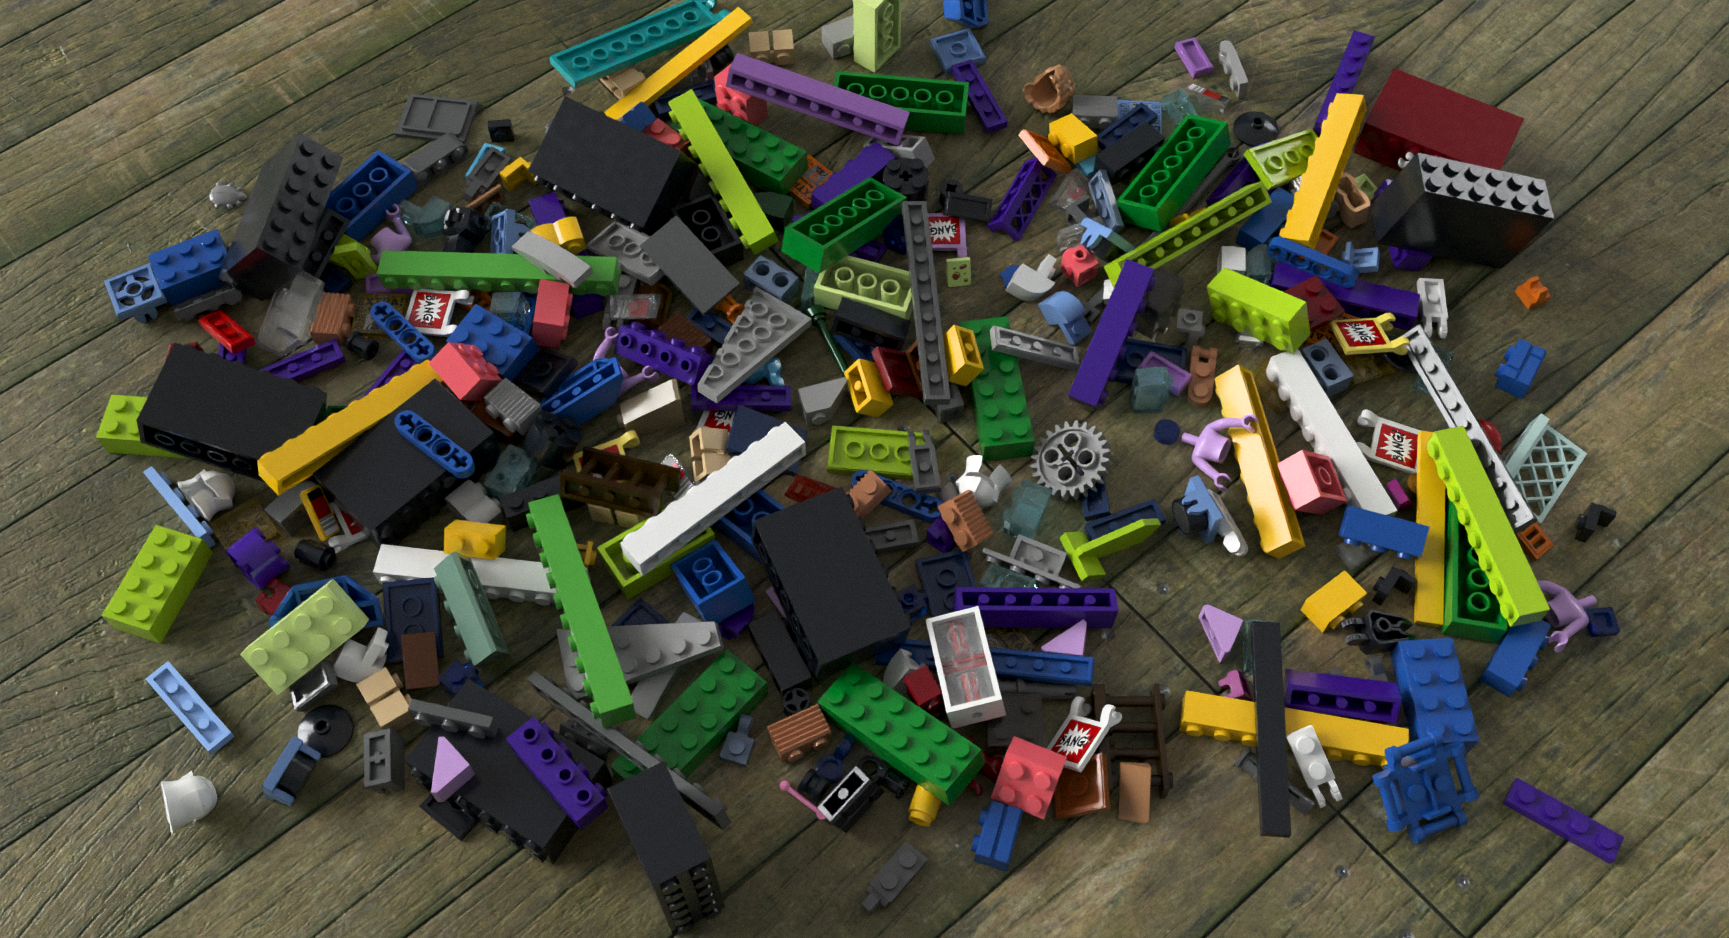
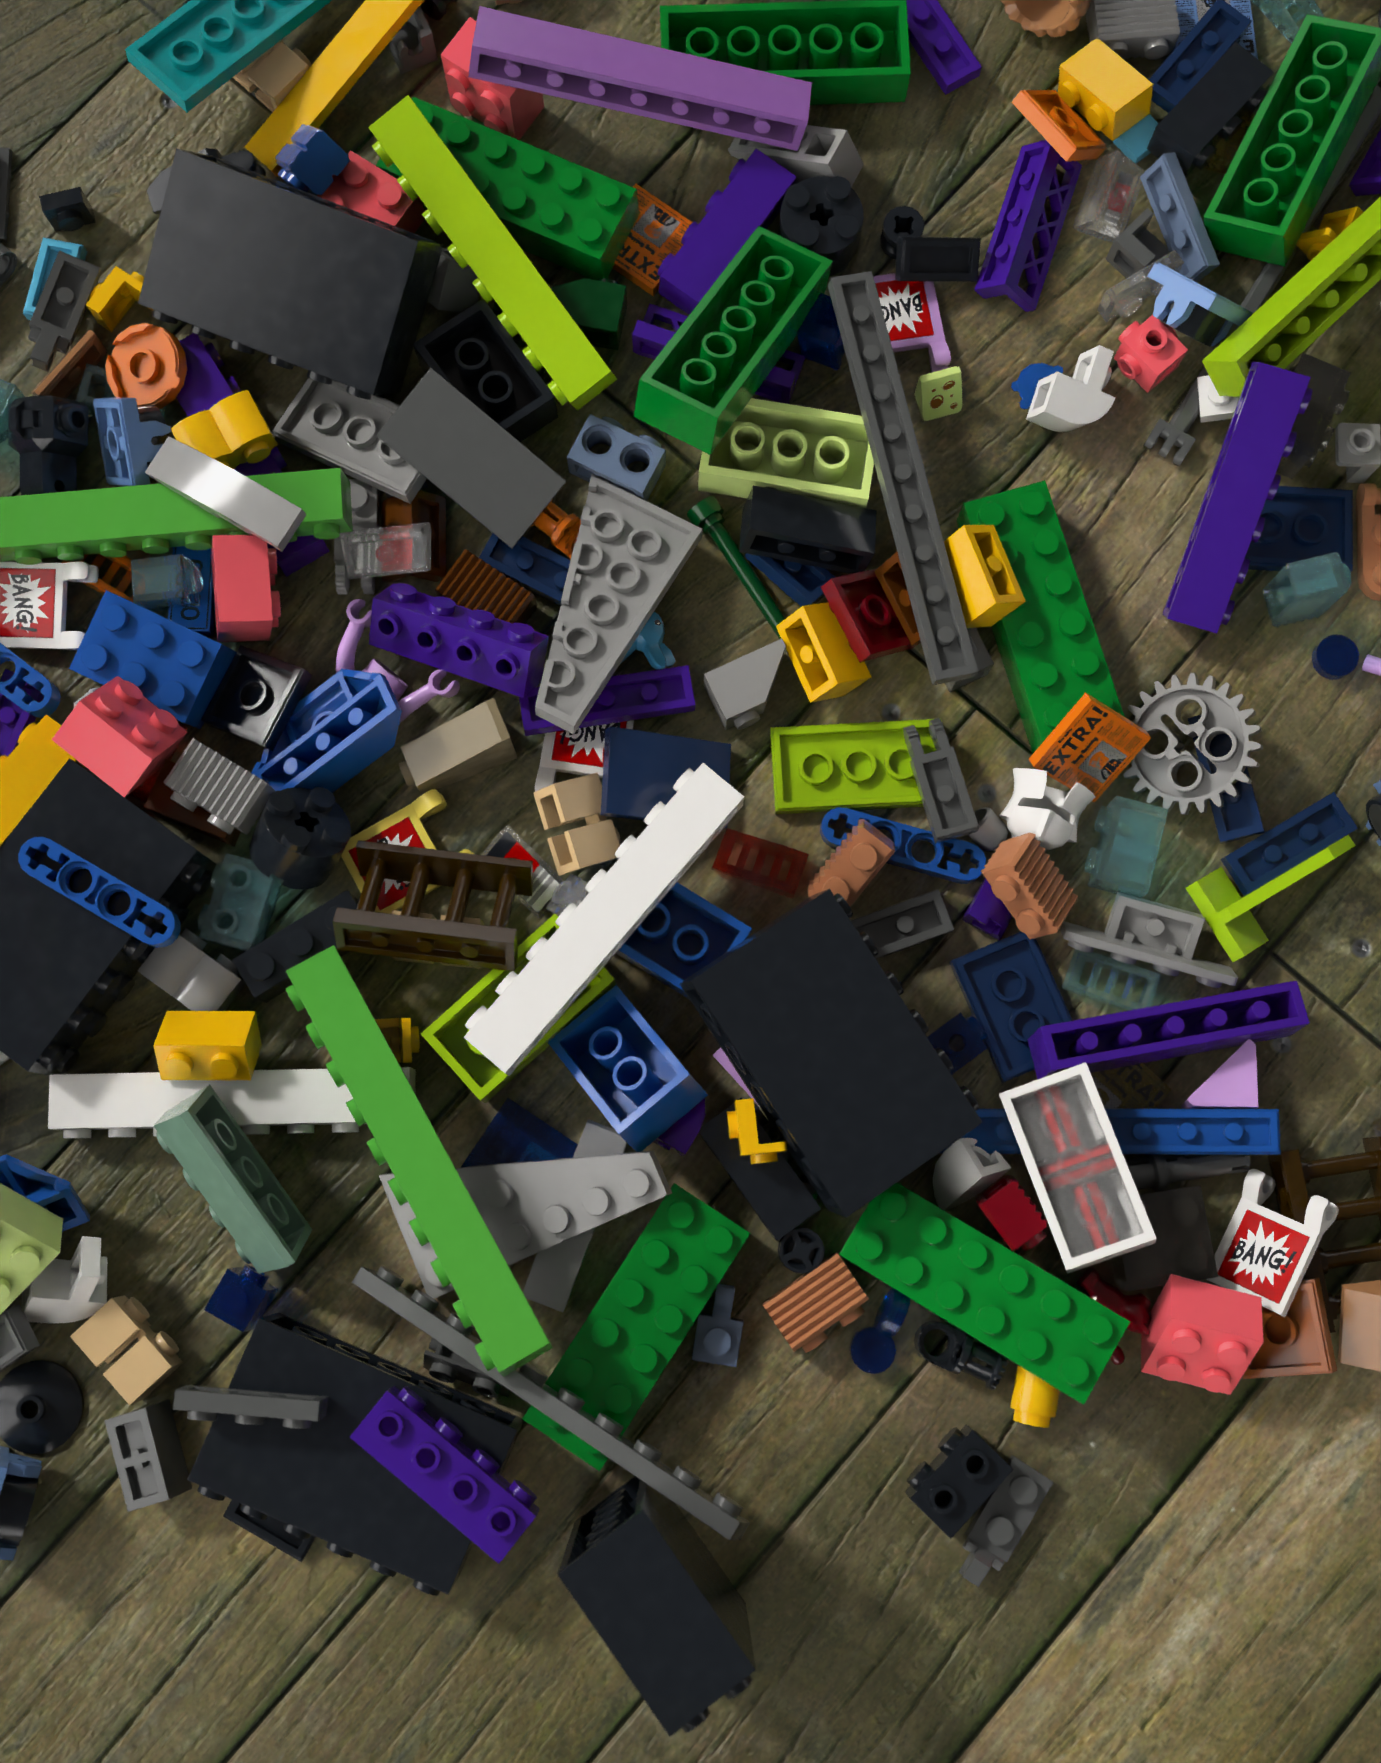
camera: 10 degrees left, 20 degrees up
dark blue tile [382,577,444,663] -> none
reddish brown panel [401,632,440,691] -> none
lavender slope [431,737,475,802] -> none
dark blue plate [653,79,717,120] -> none
bright pink hinge [779,780,827,820] -> none
black wheel [797,768,831,804] -> none
clear light blue slope [801,266,820,314] -> none
black brick [817,764,885,833] -> none
blue brick [971,801,1023,871] -> none
light grey tile [990,326,1080,371] -> none
medium blue brick [1038,291,1092,345] -> none
medium lavender tile [1137,351,1193,397] -> none
none -> orange tile [105,323,187,409]
none -> yellow bracket [727,1098,787,1164]
none -> black brick [905,1425,1014,1539]
none -> orange tile [1029,692,1151,803]

